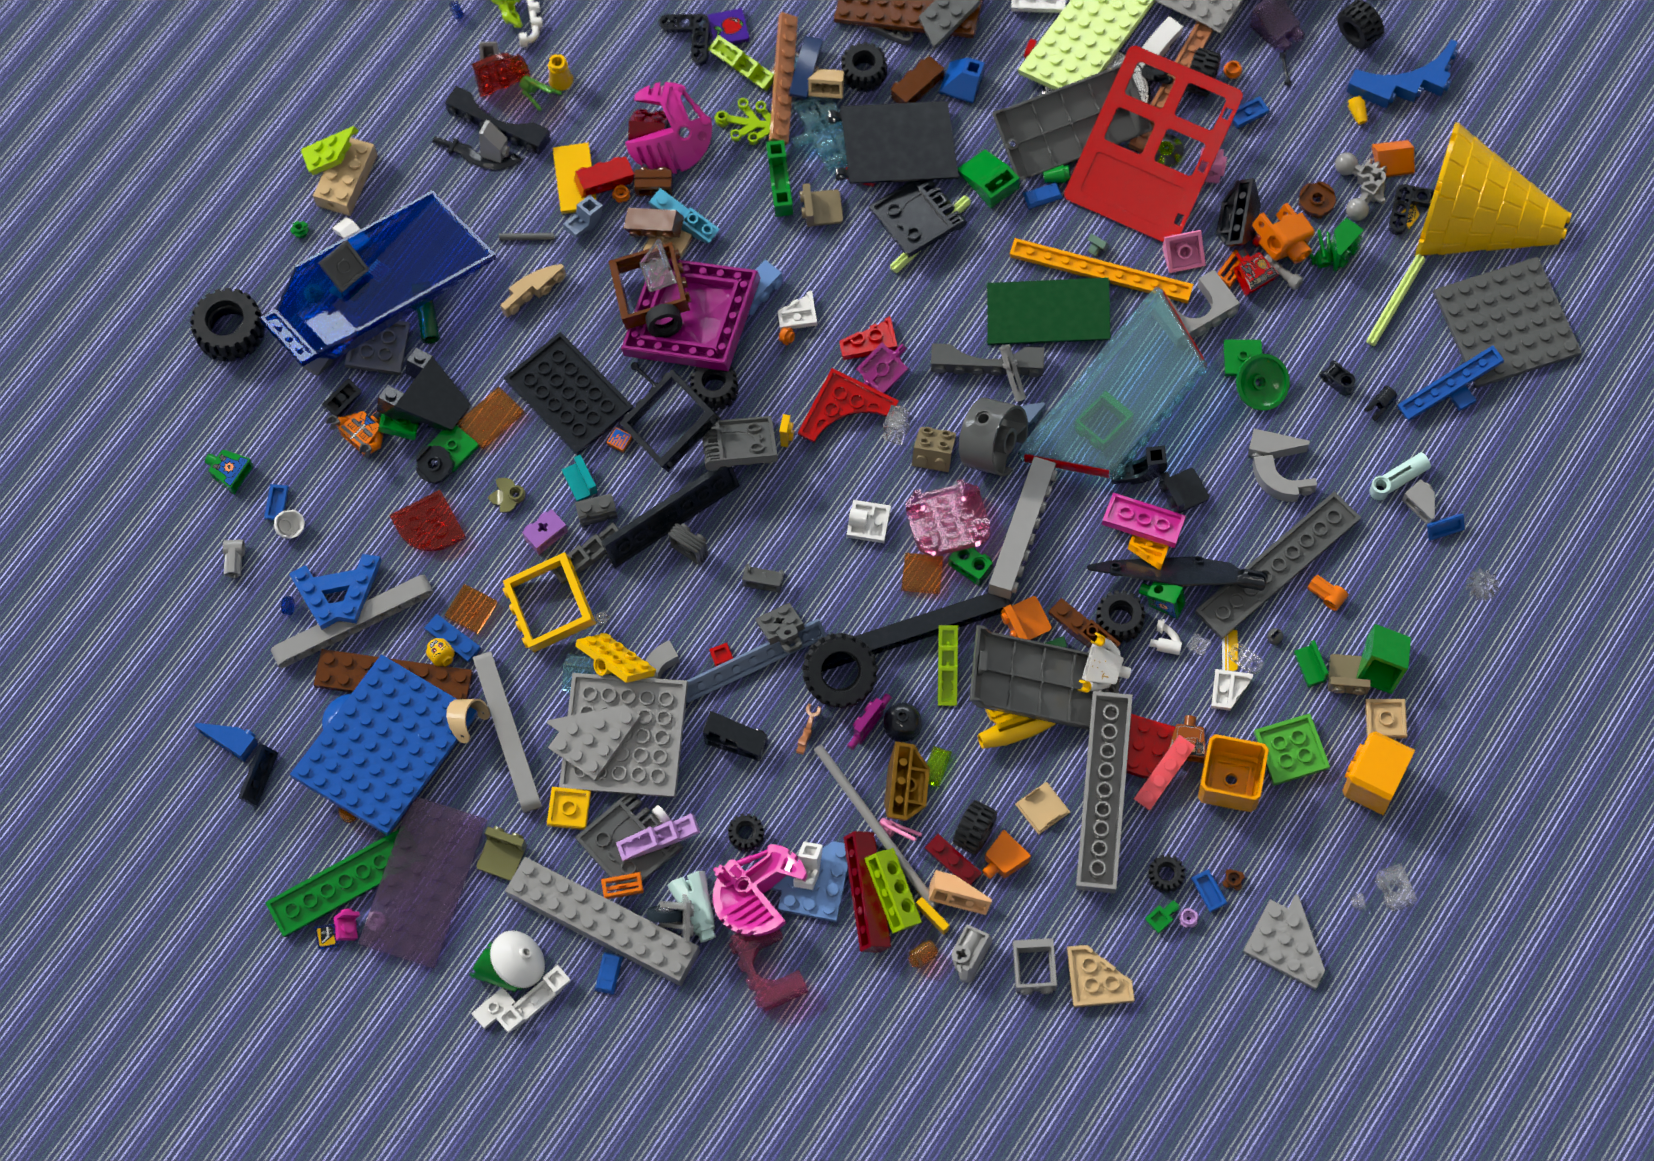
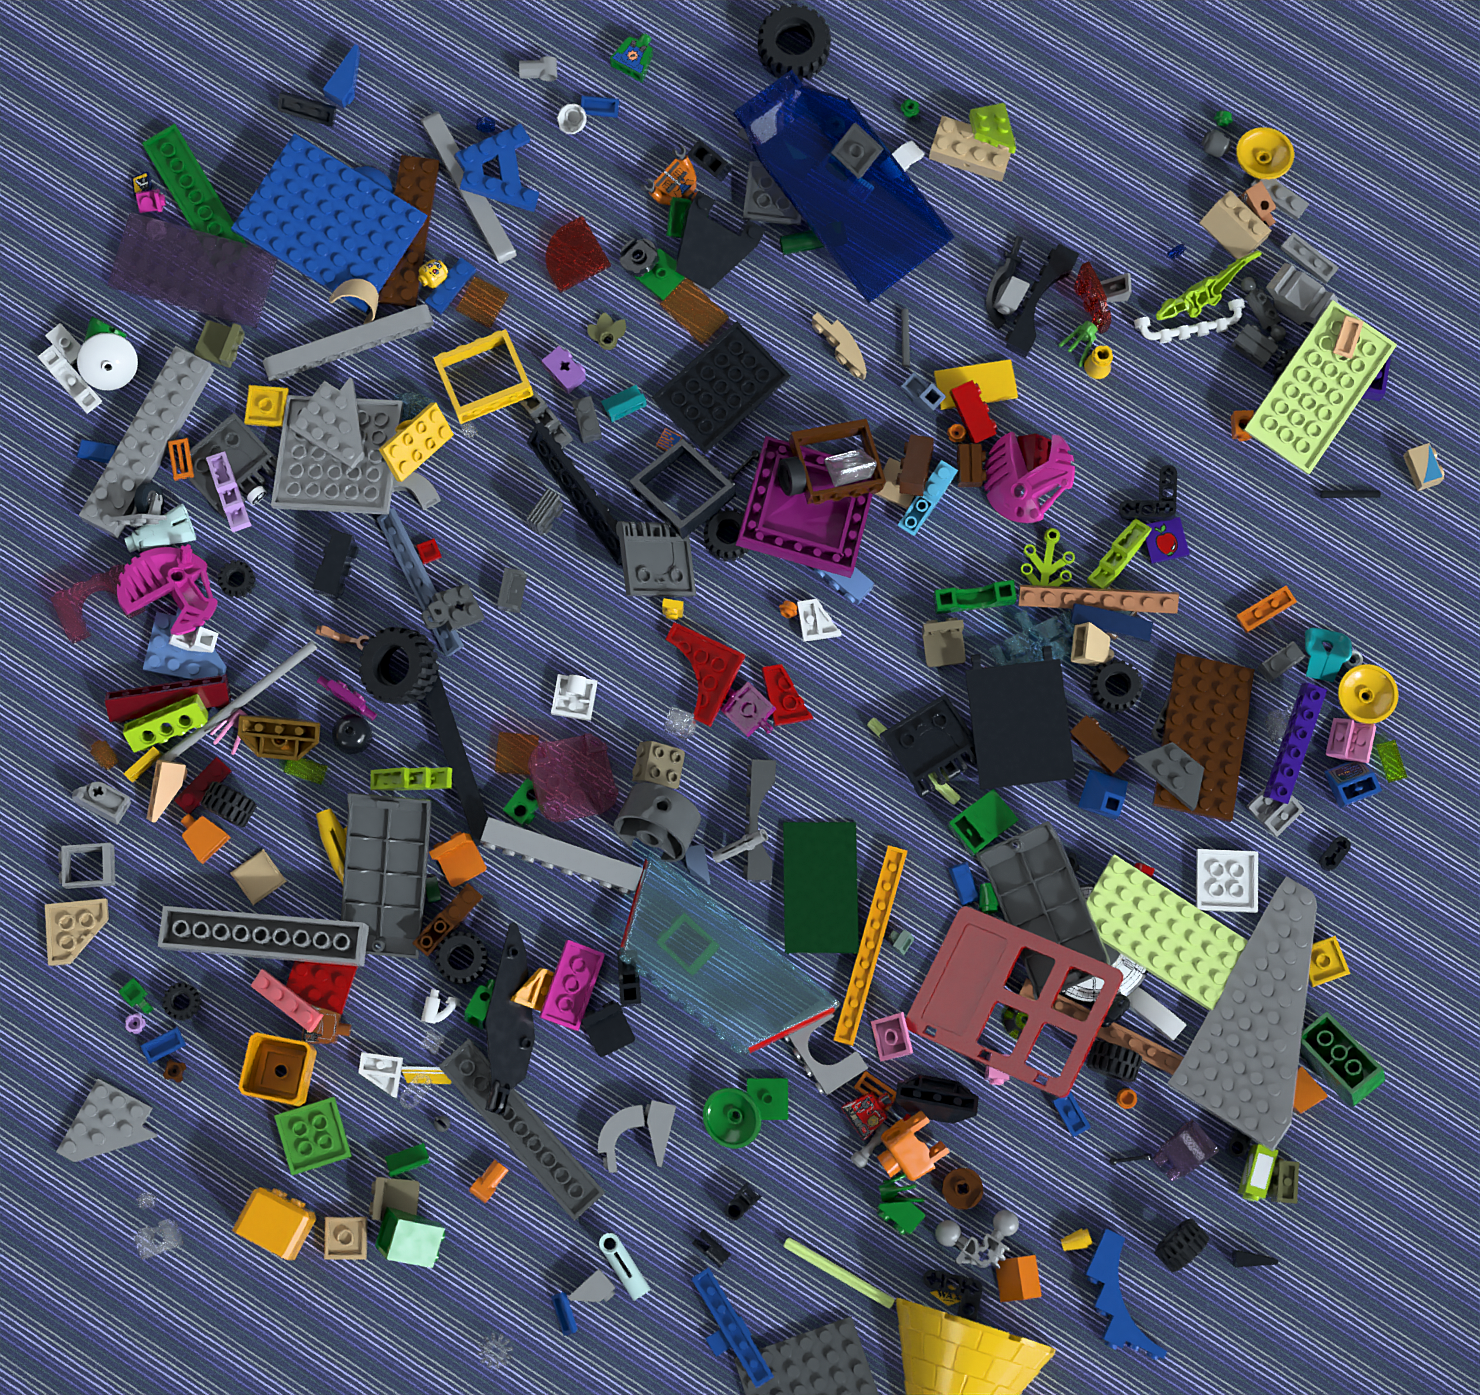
camera: 80 degrees right, 10 degrees up
white torso [1078,633,1131,693] -> none

